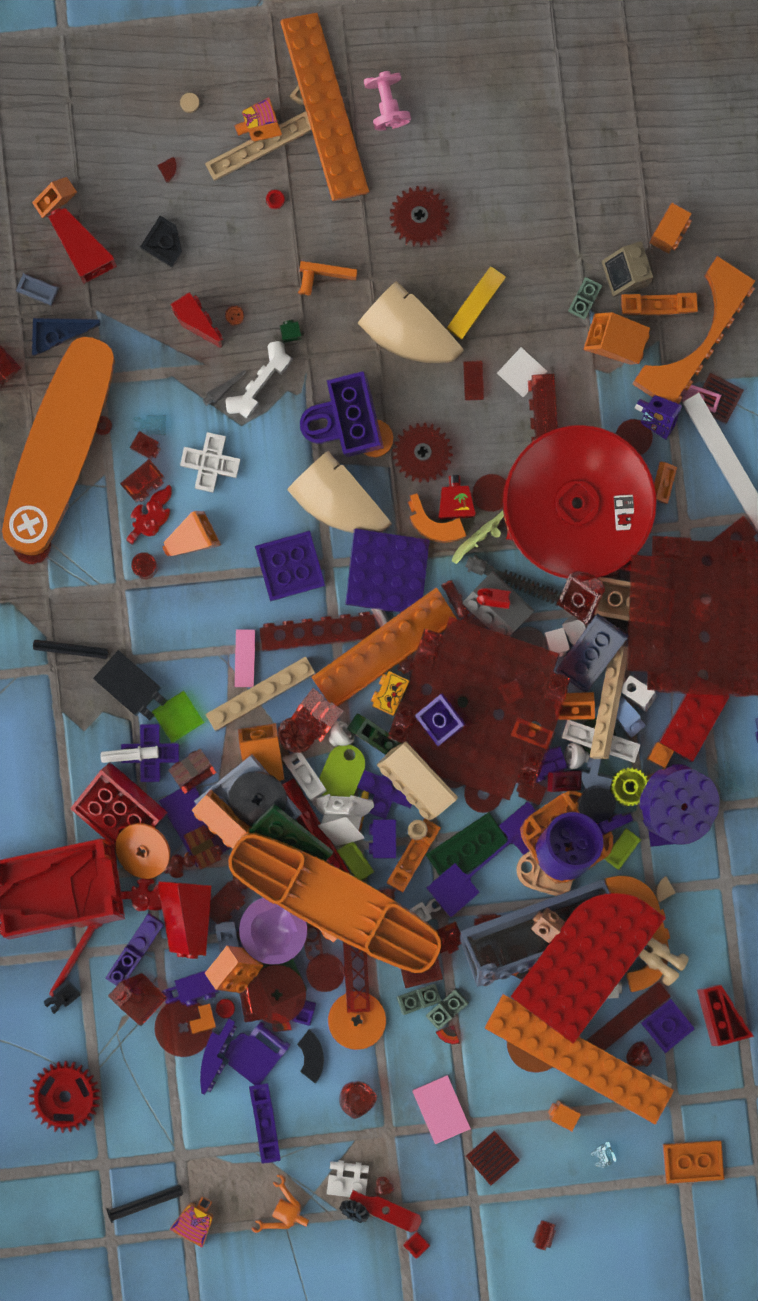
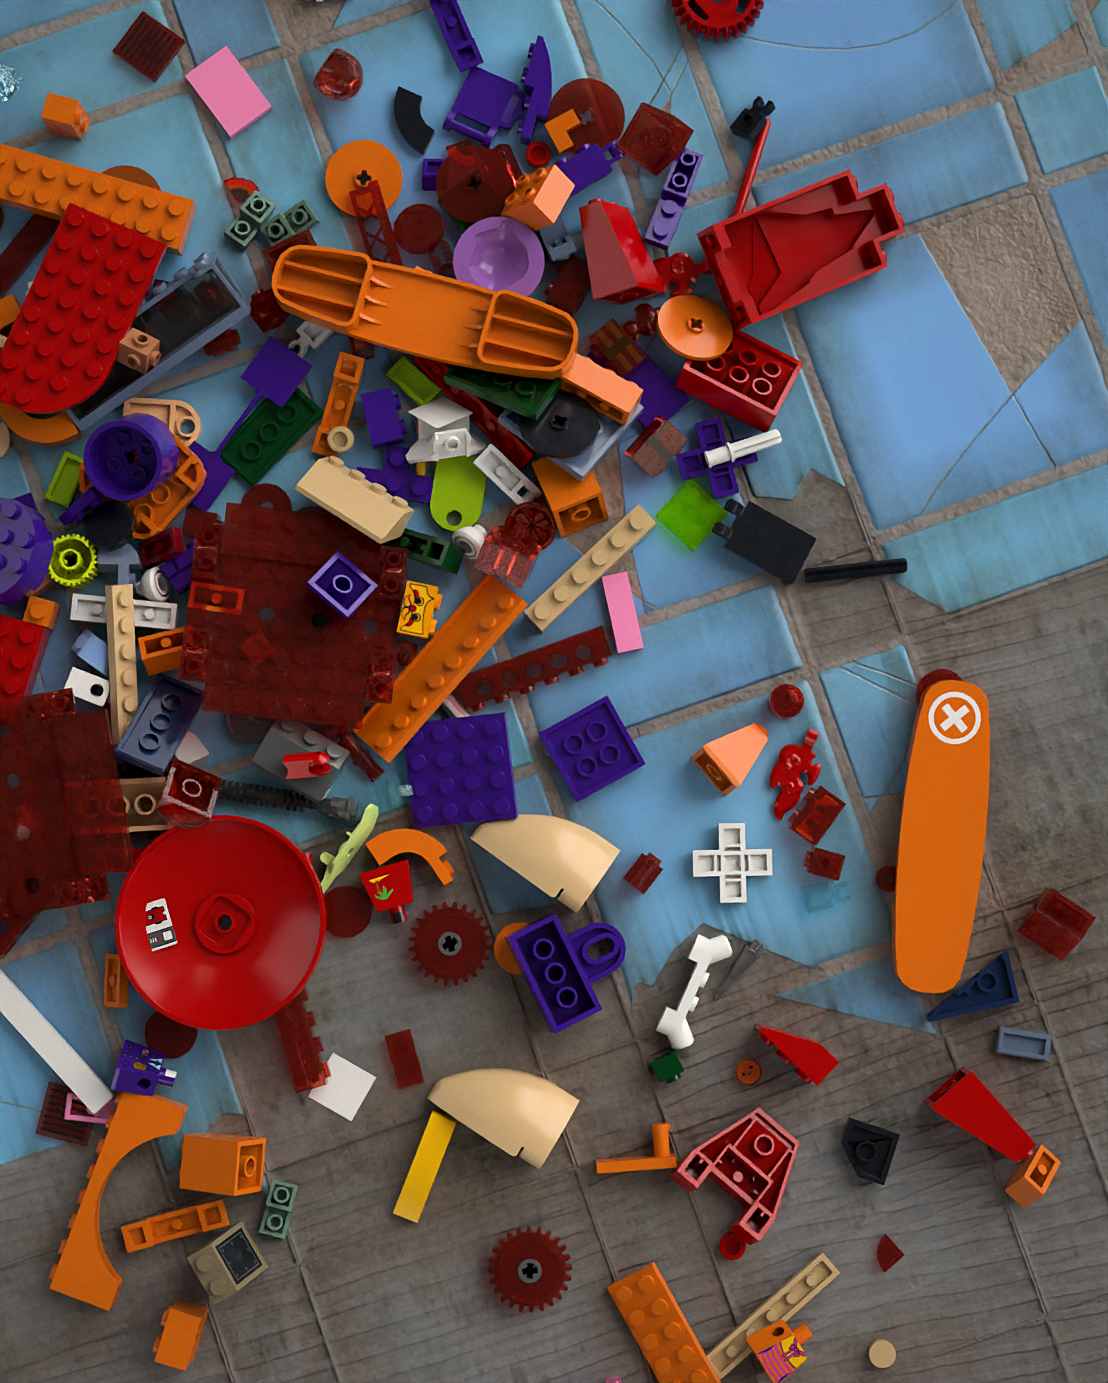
camera: 175 degrees right, 0 degrees up
white brick [544,628,570,658] -> none
none -> clear light blue tile [386,778,414,807]
none -> clear red brick [623,852,663,894]
none -> red wedge [668,1107,800,1245]

